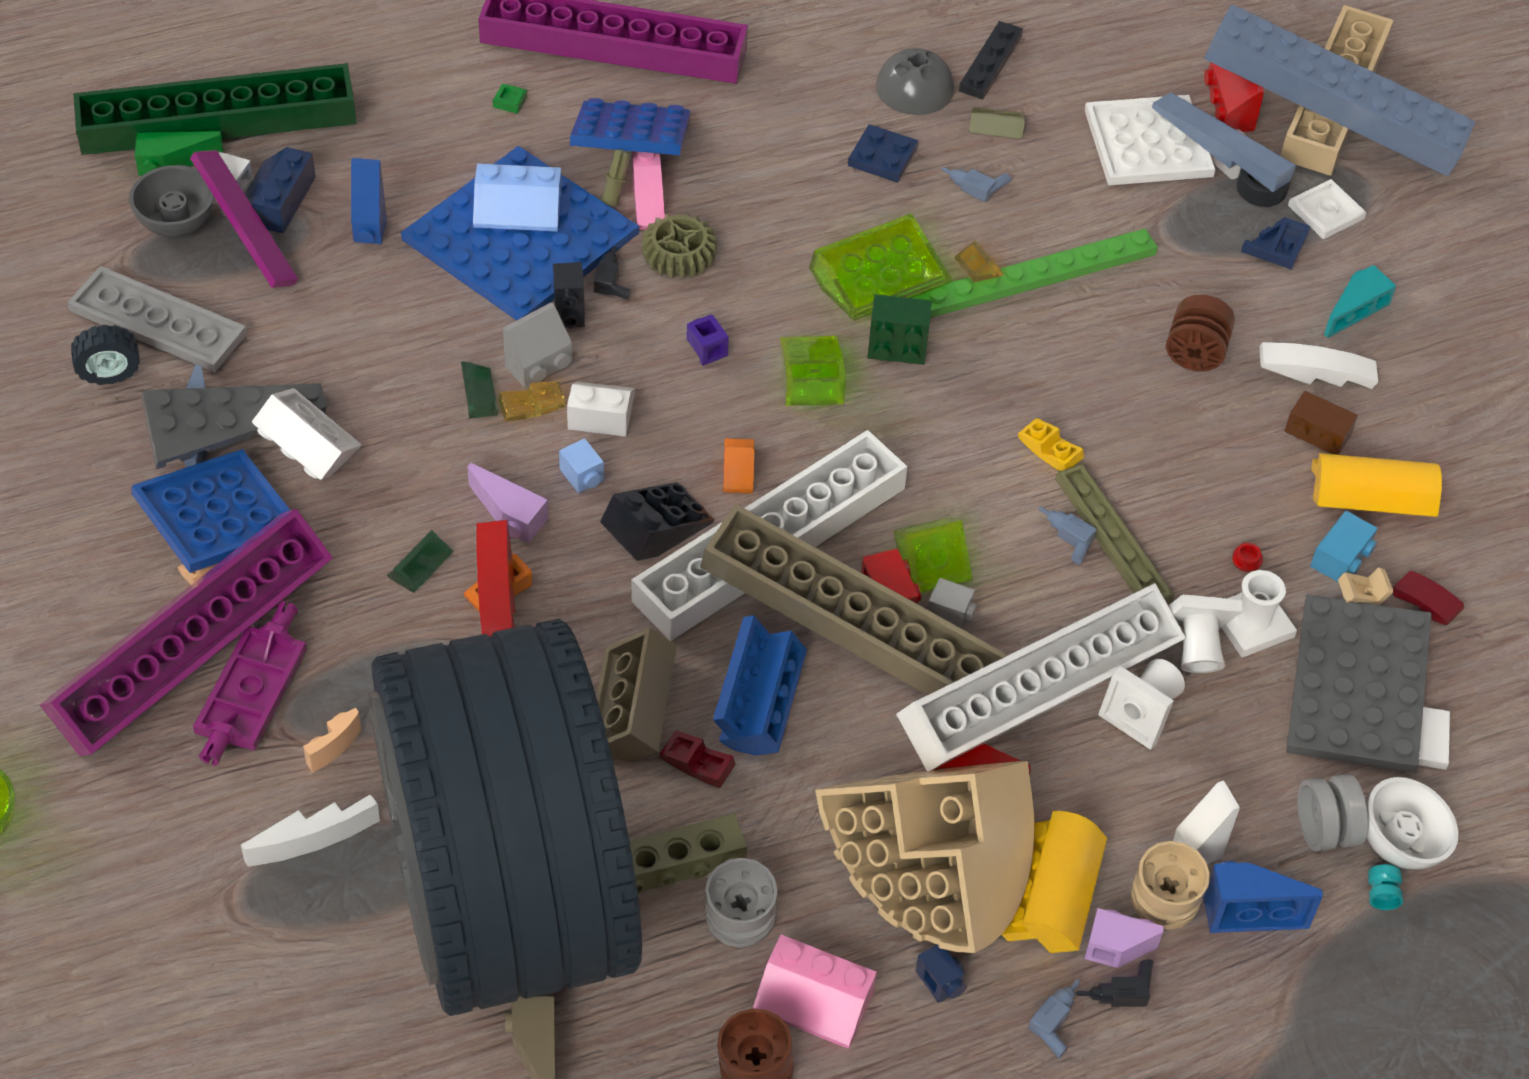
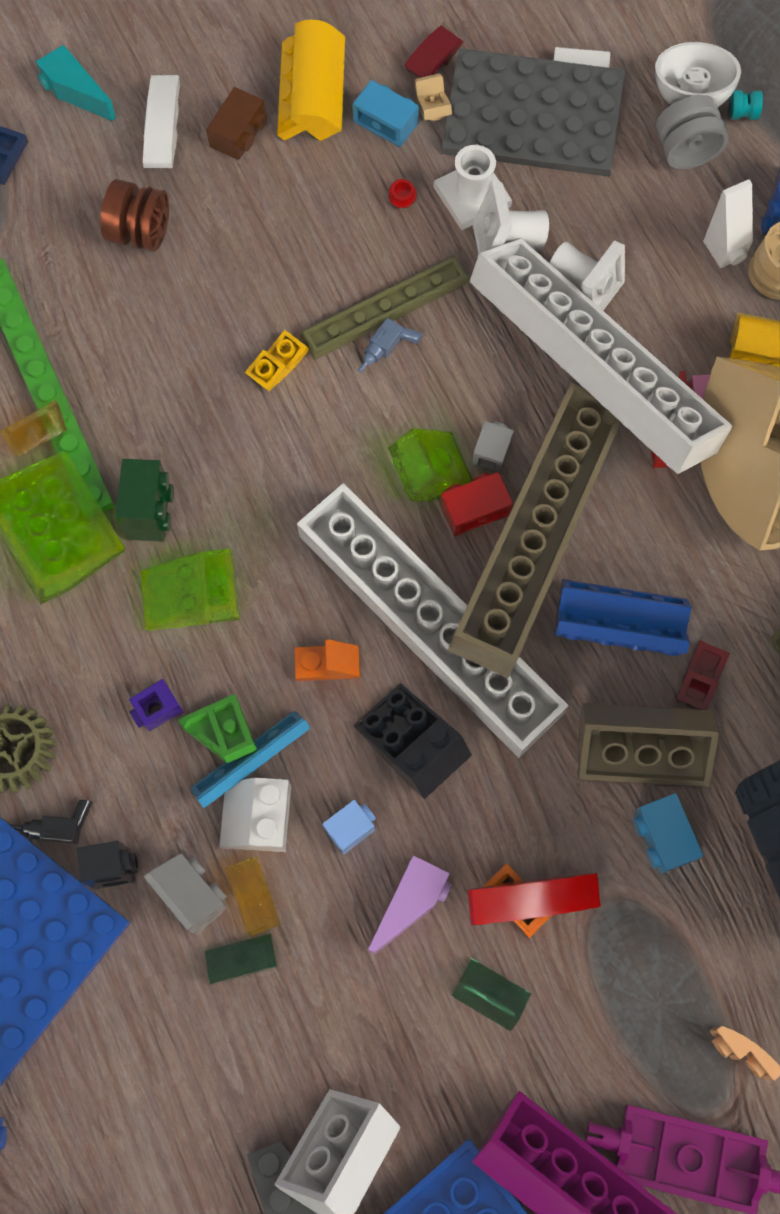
camera: 90 degrees left, 20 degrees up
none -> bright green wing [178,694,257,763]
none -> dark azure tile [190,711,310,808]

